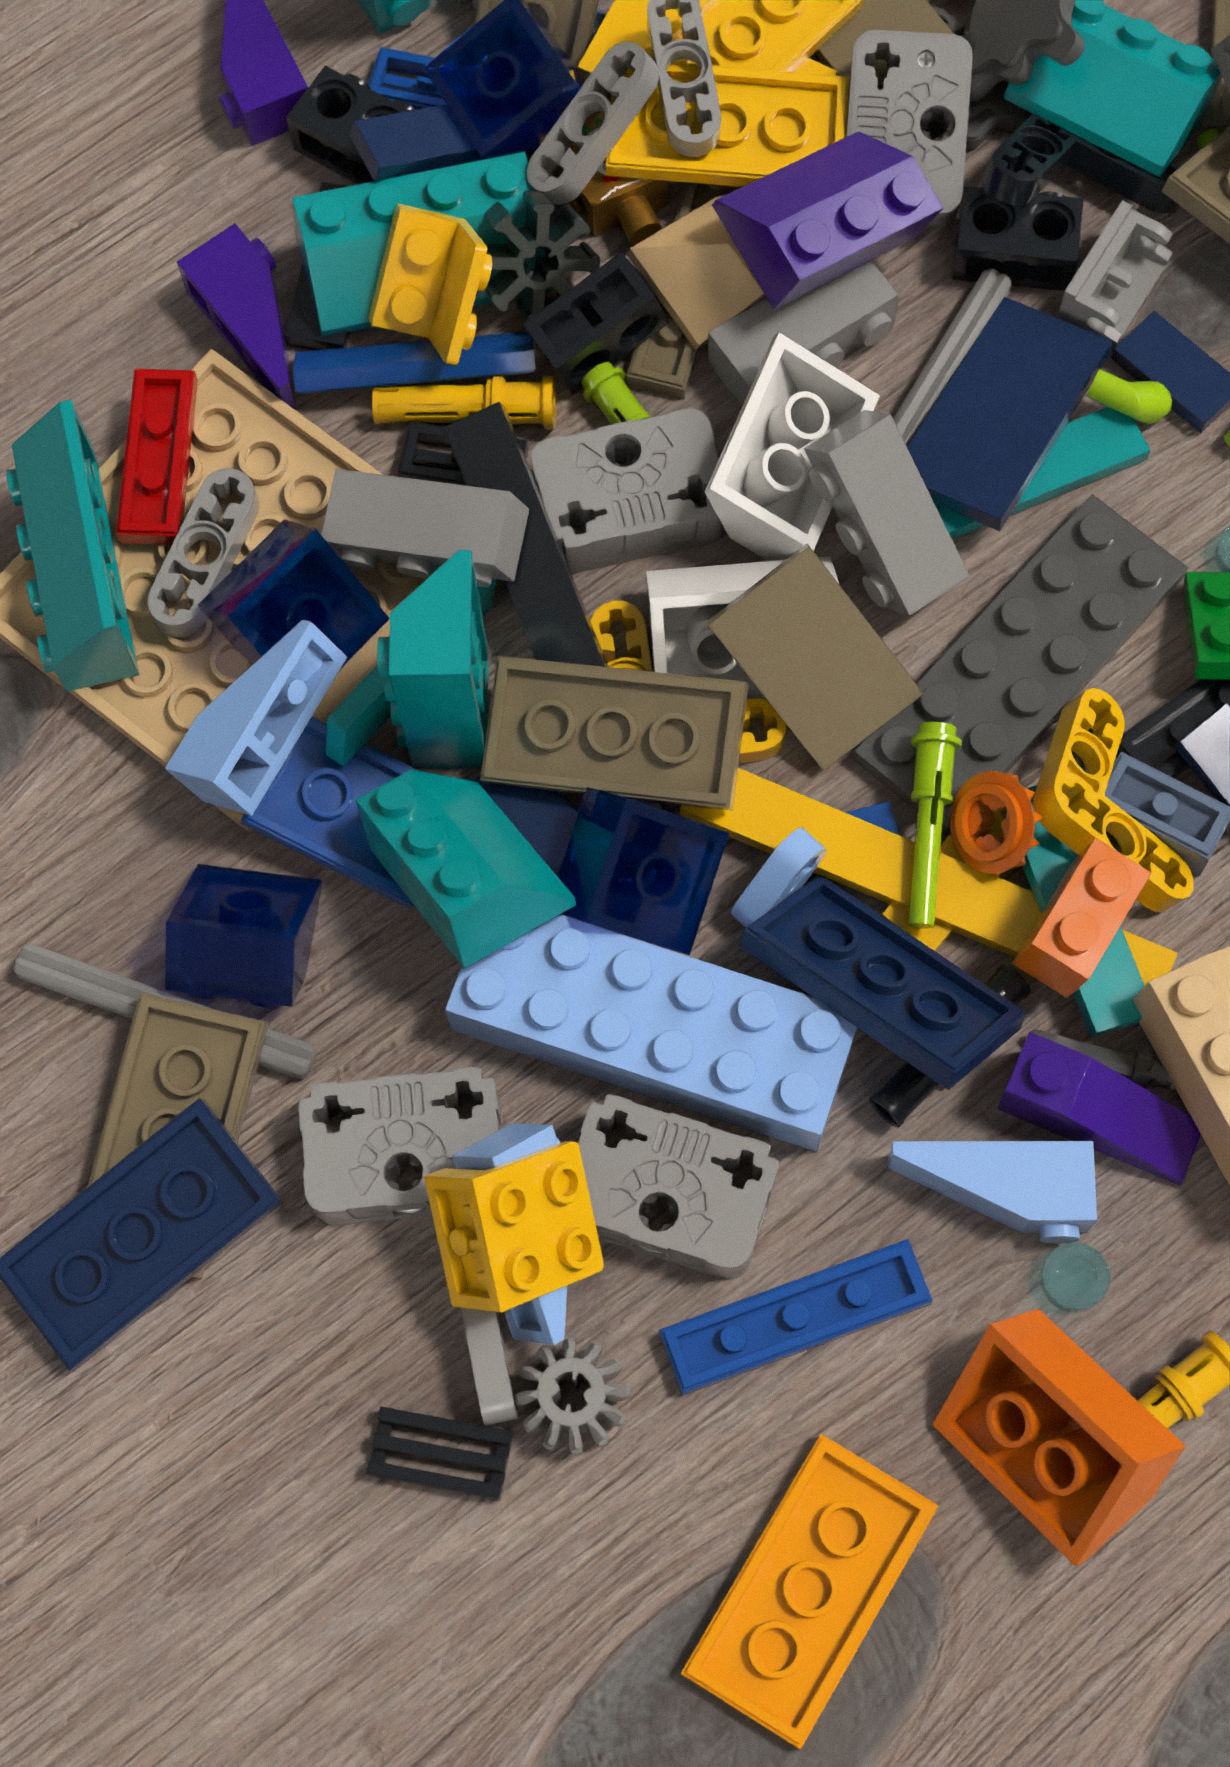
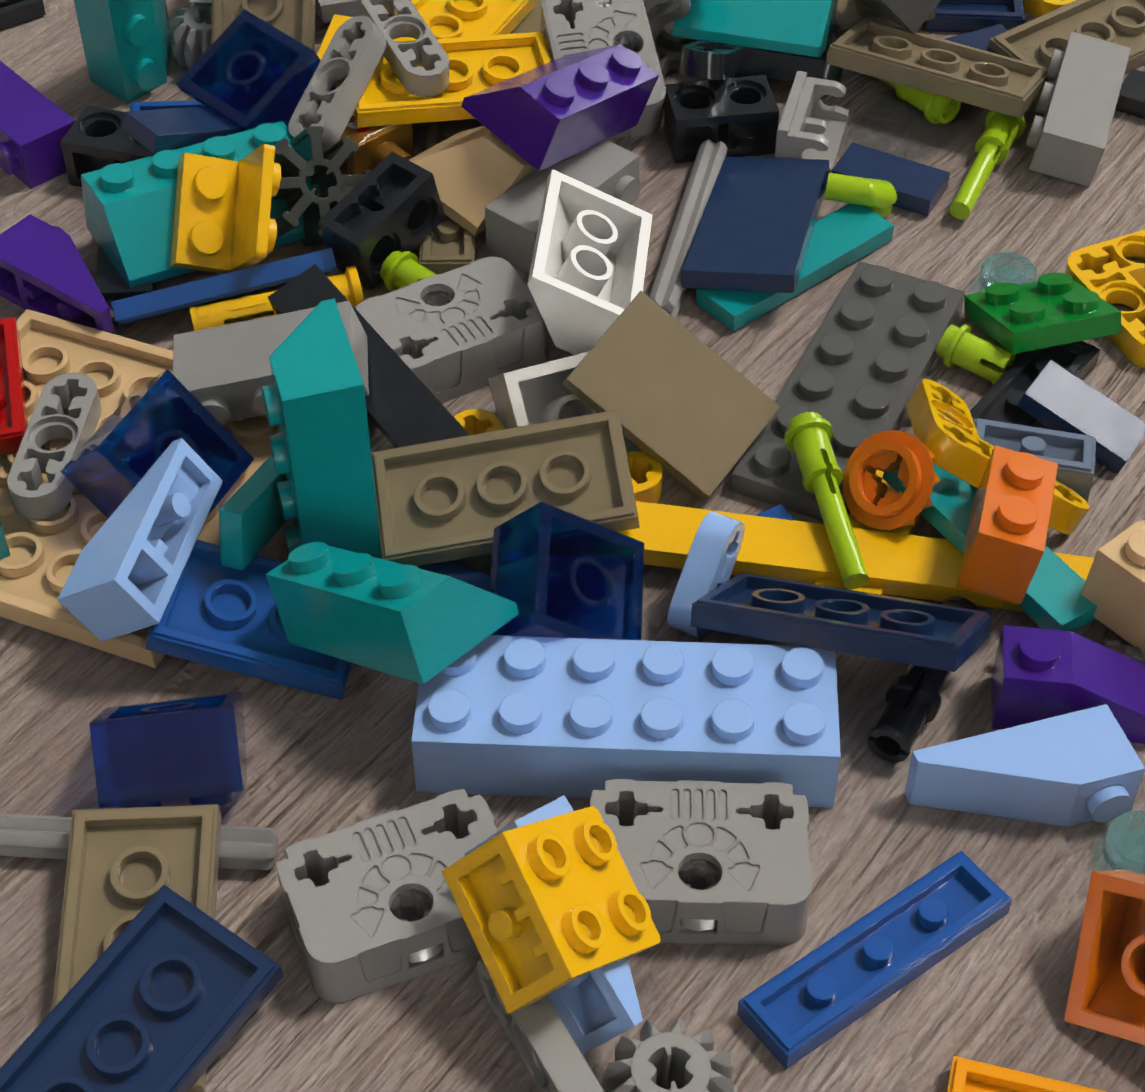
camera: 20 degrees left, 25 degrees down
light grey brick [803,410,970,616] -> none
none -> lime pin [936,324,1016,385]

